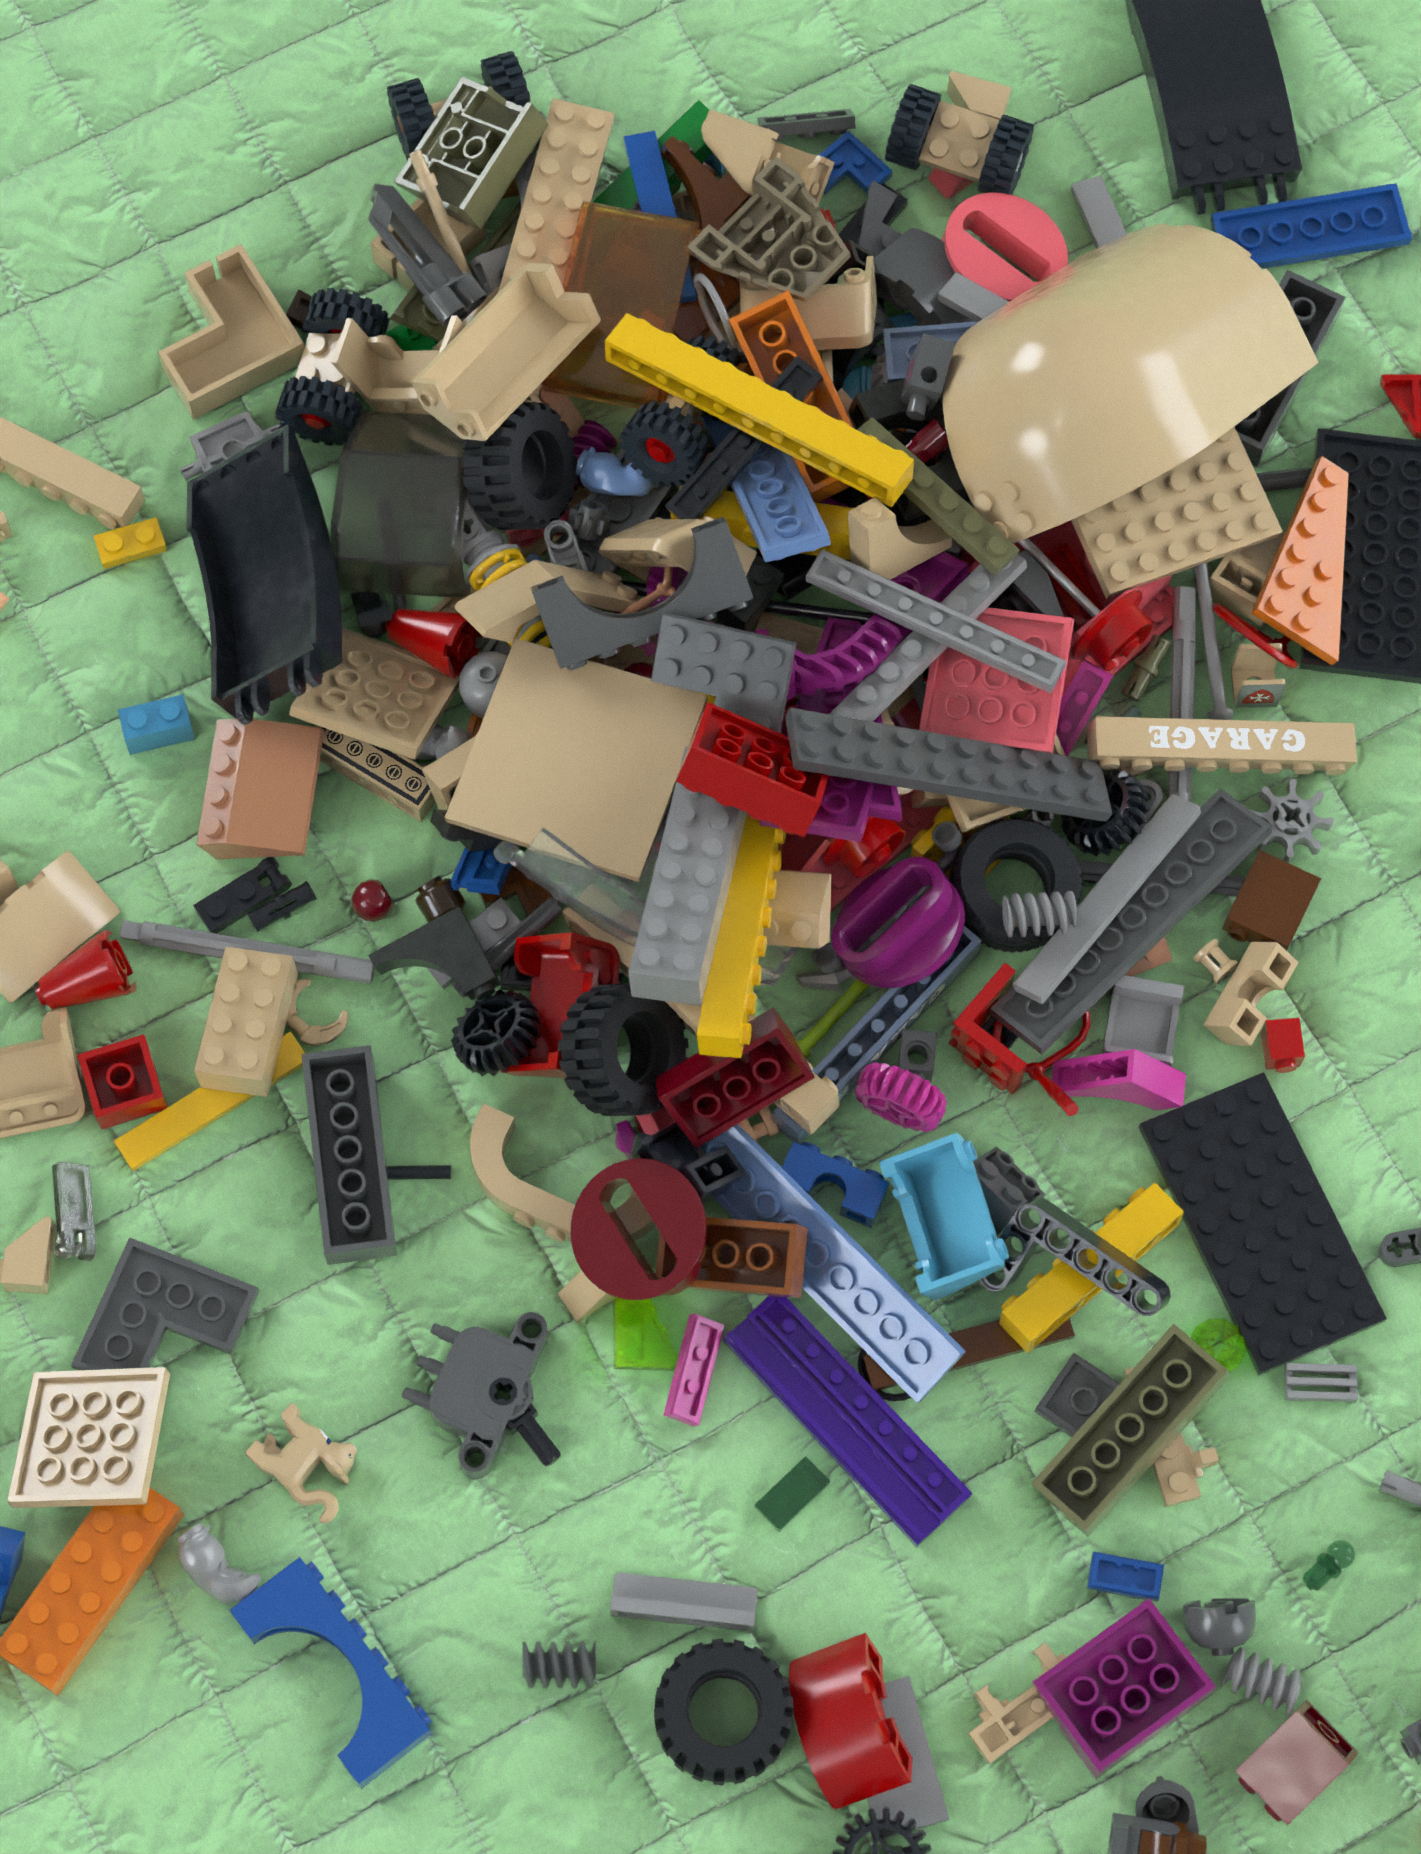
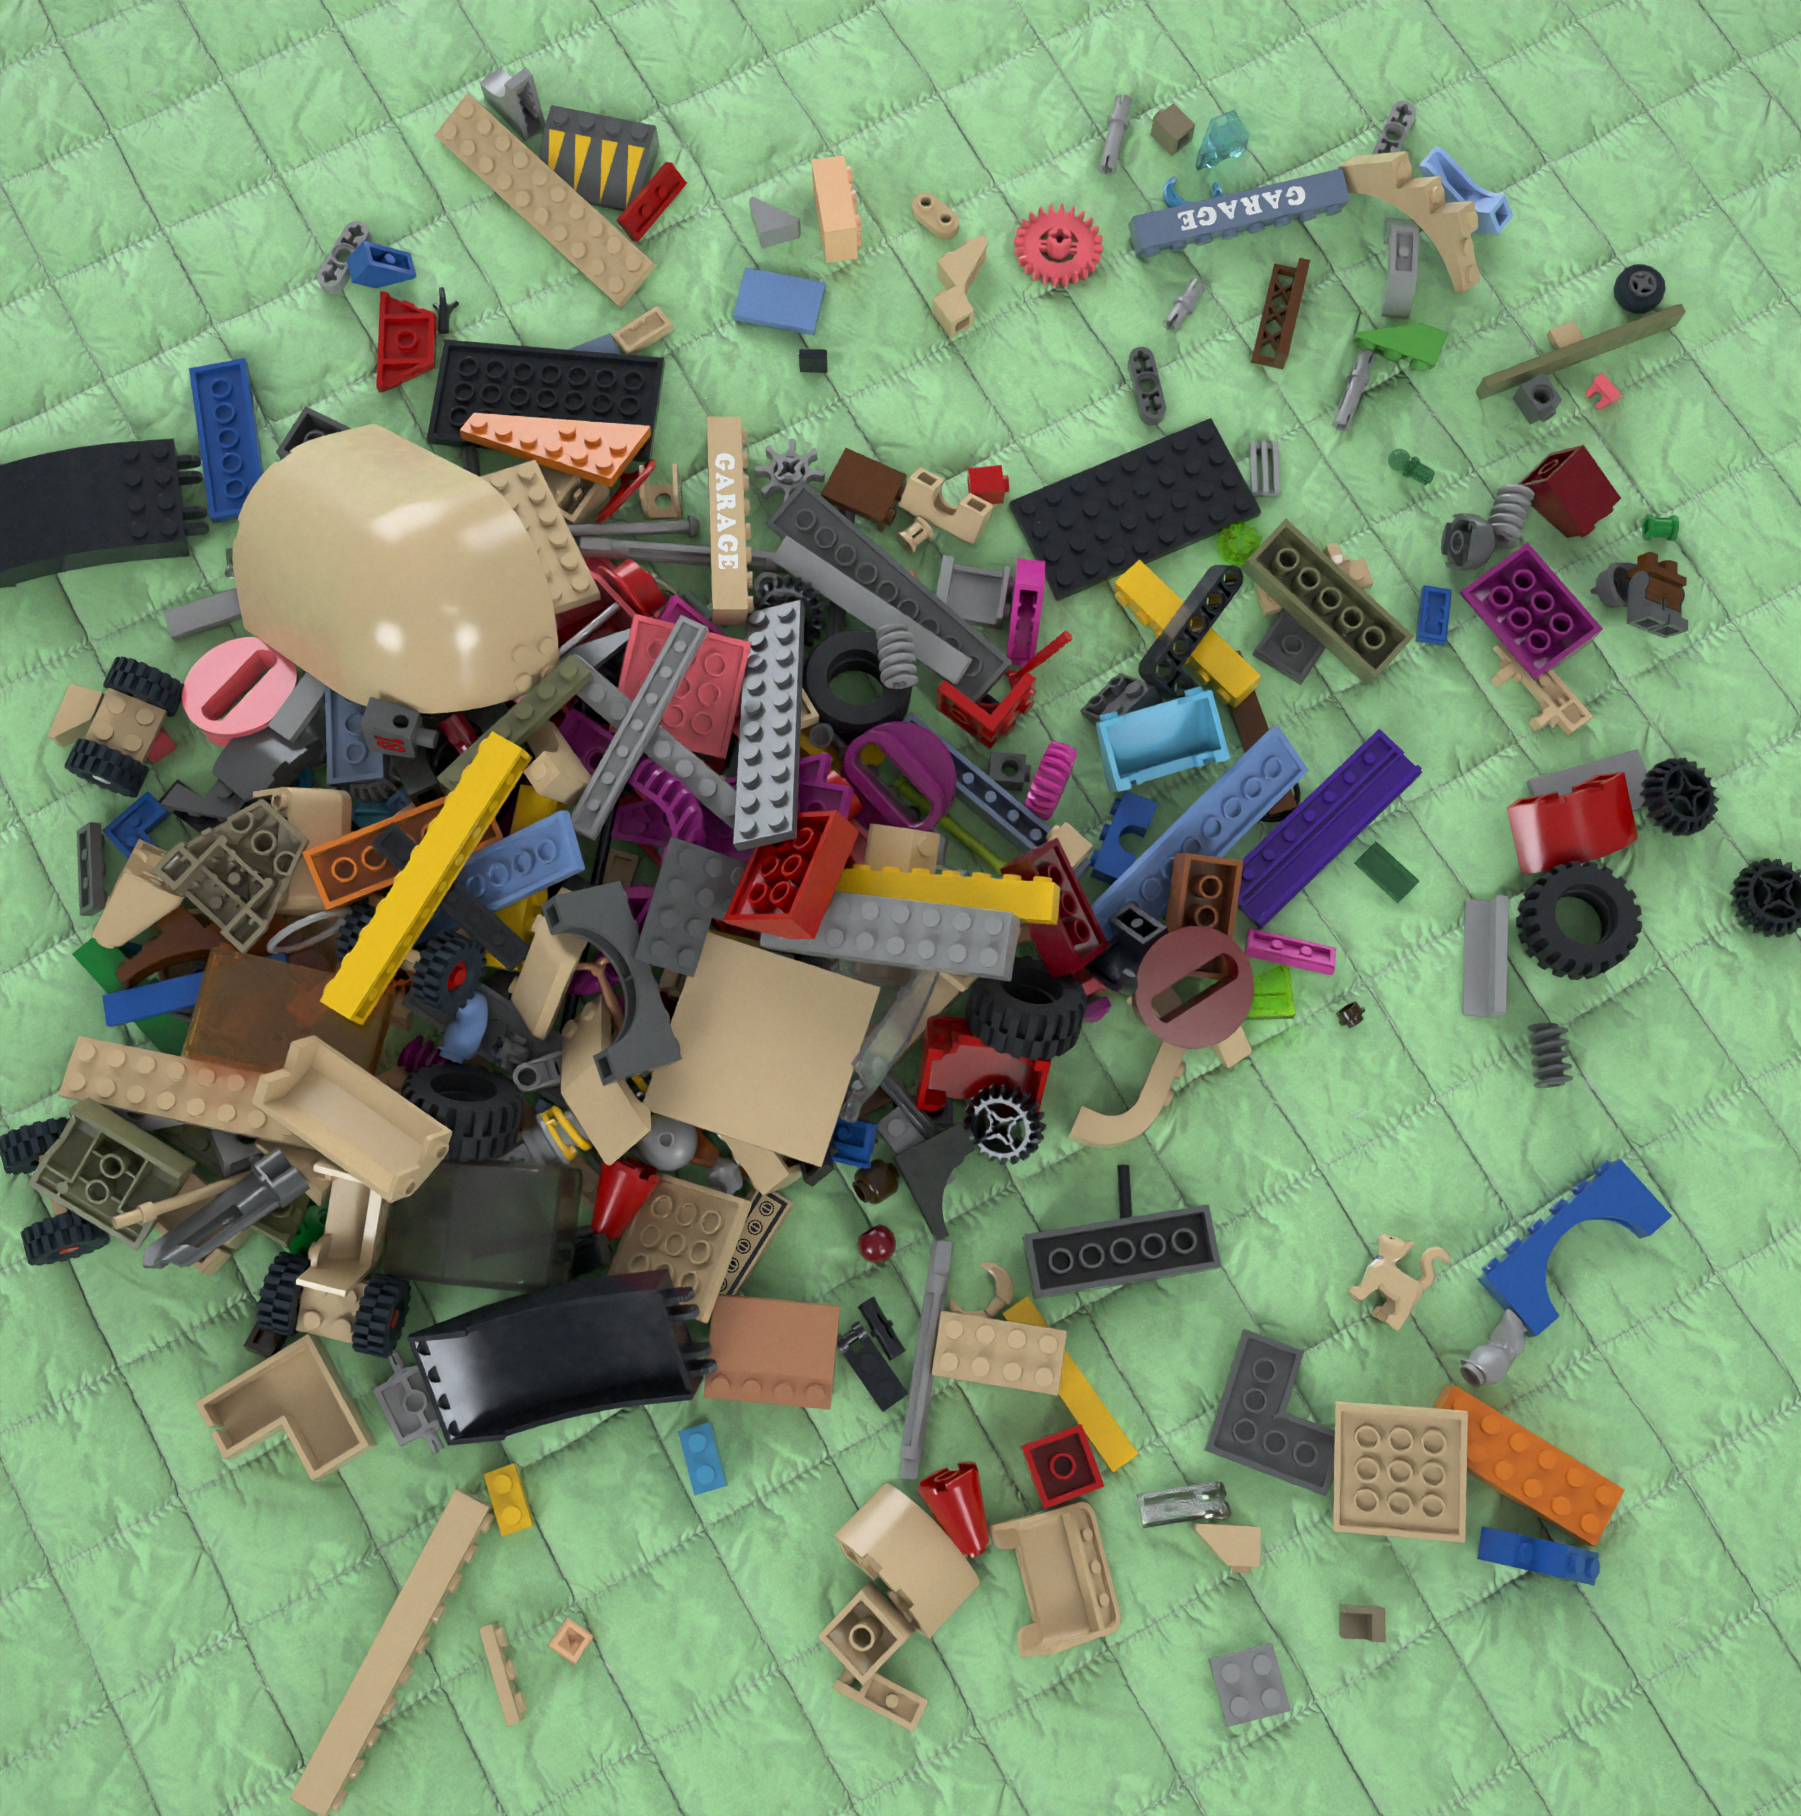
camera: 90 degrees left, 5 degrees up
piece [402,1312,561,1480] -> none
none -> dark brown plate [1336,1001,1365,1028]

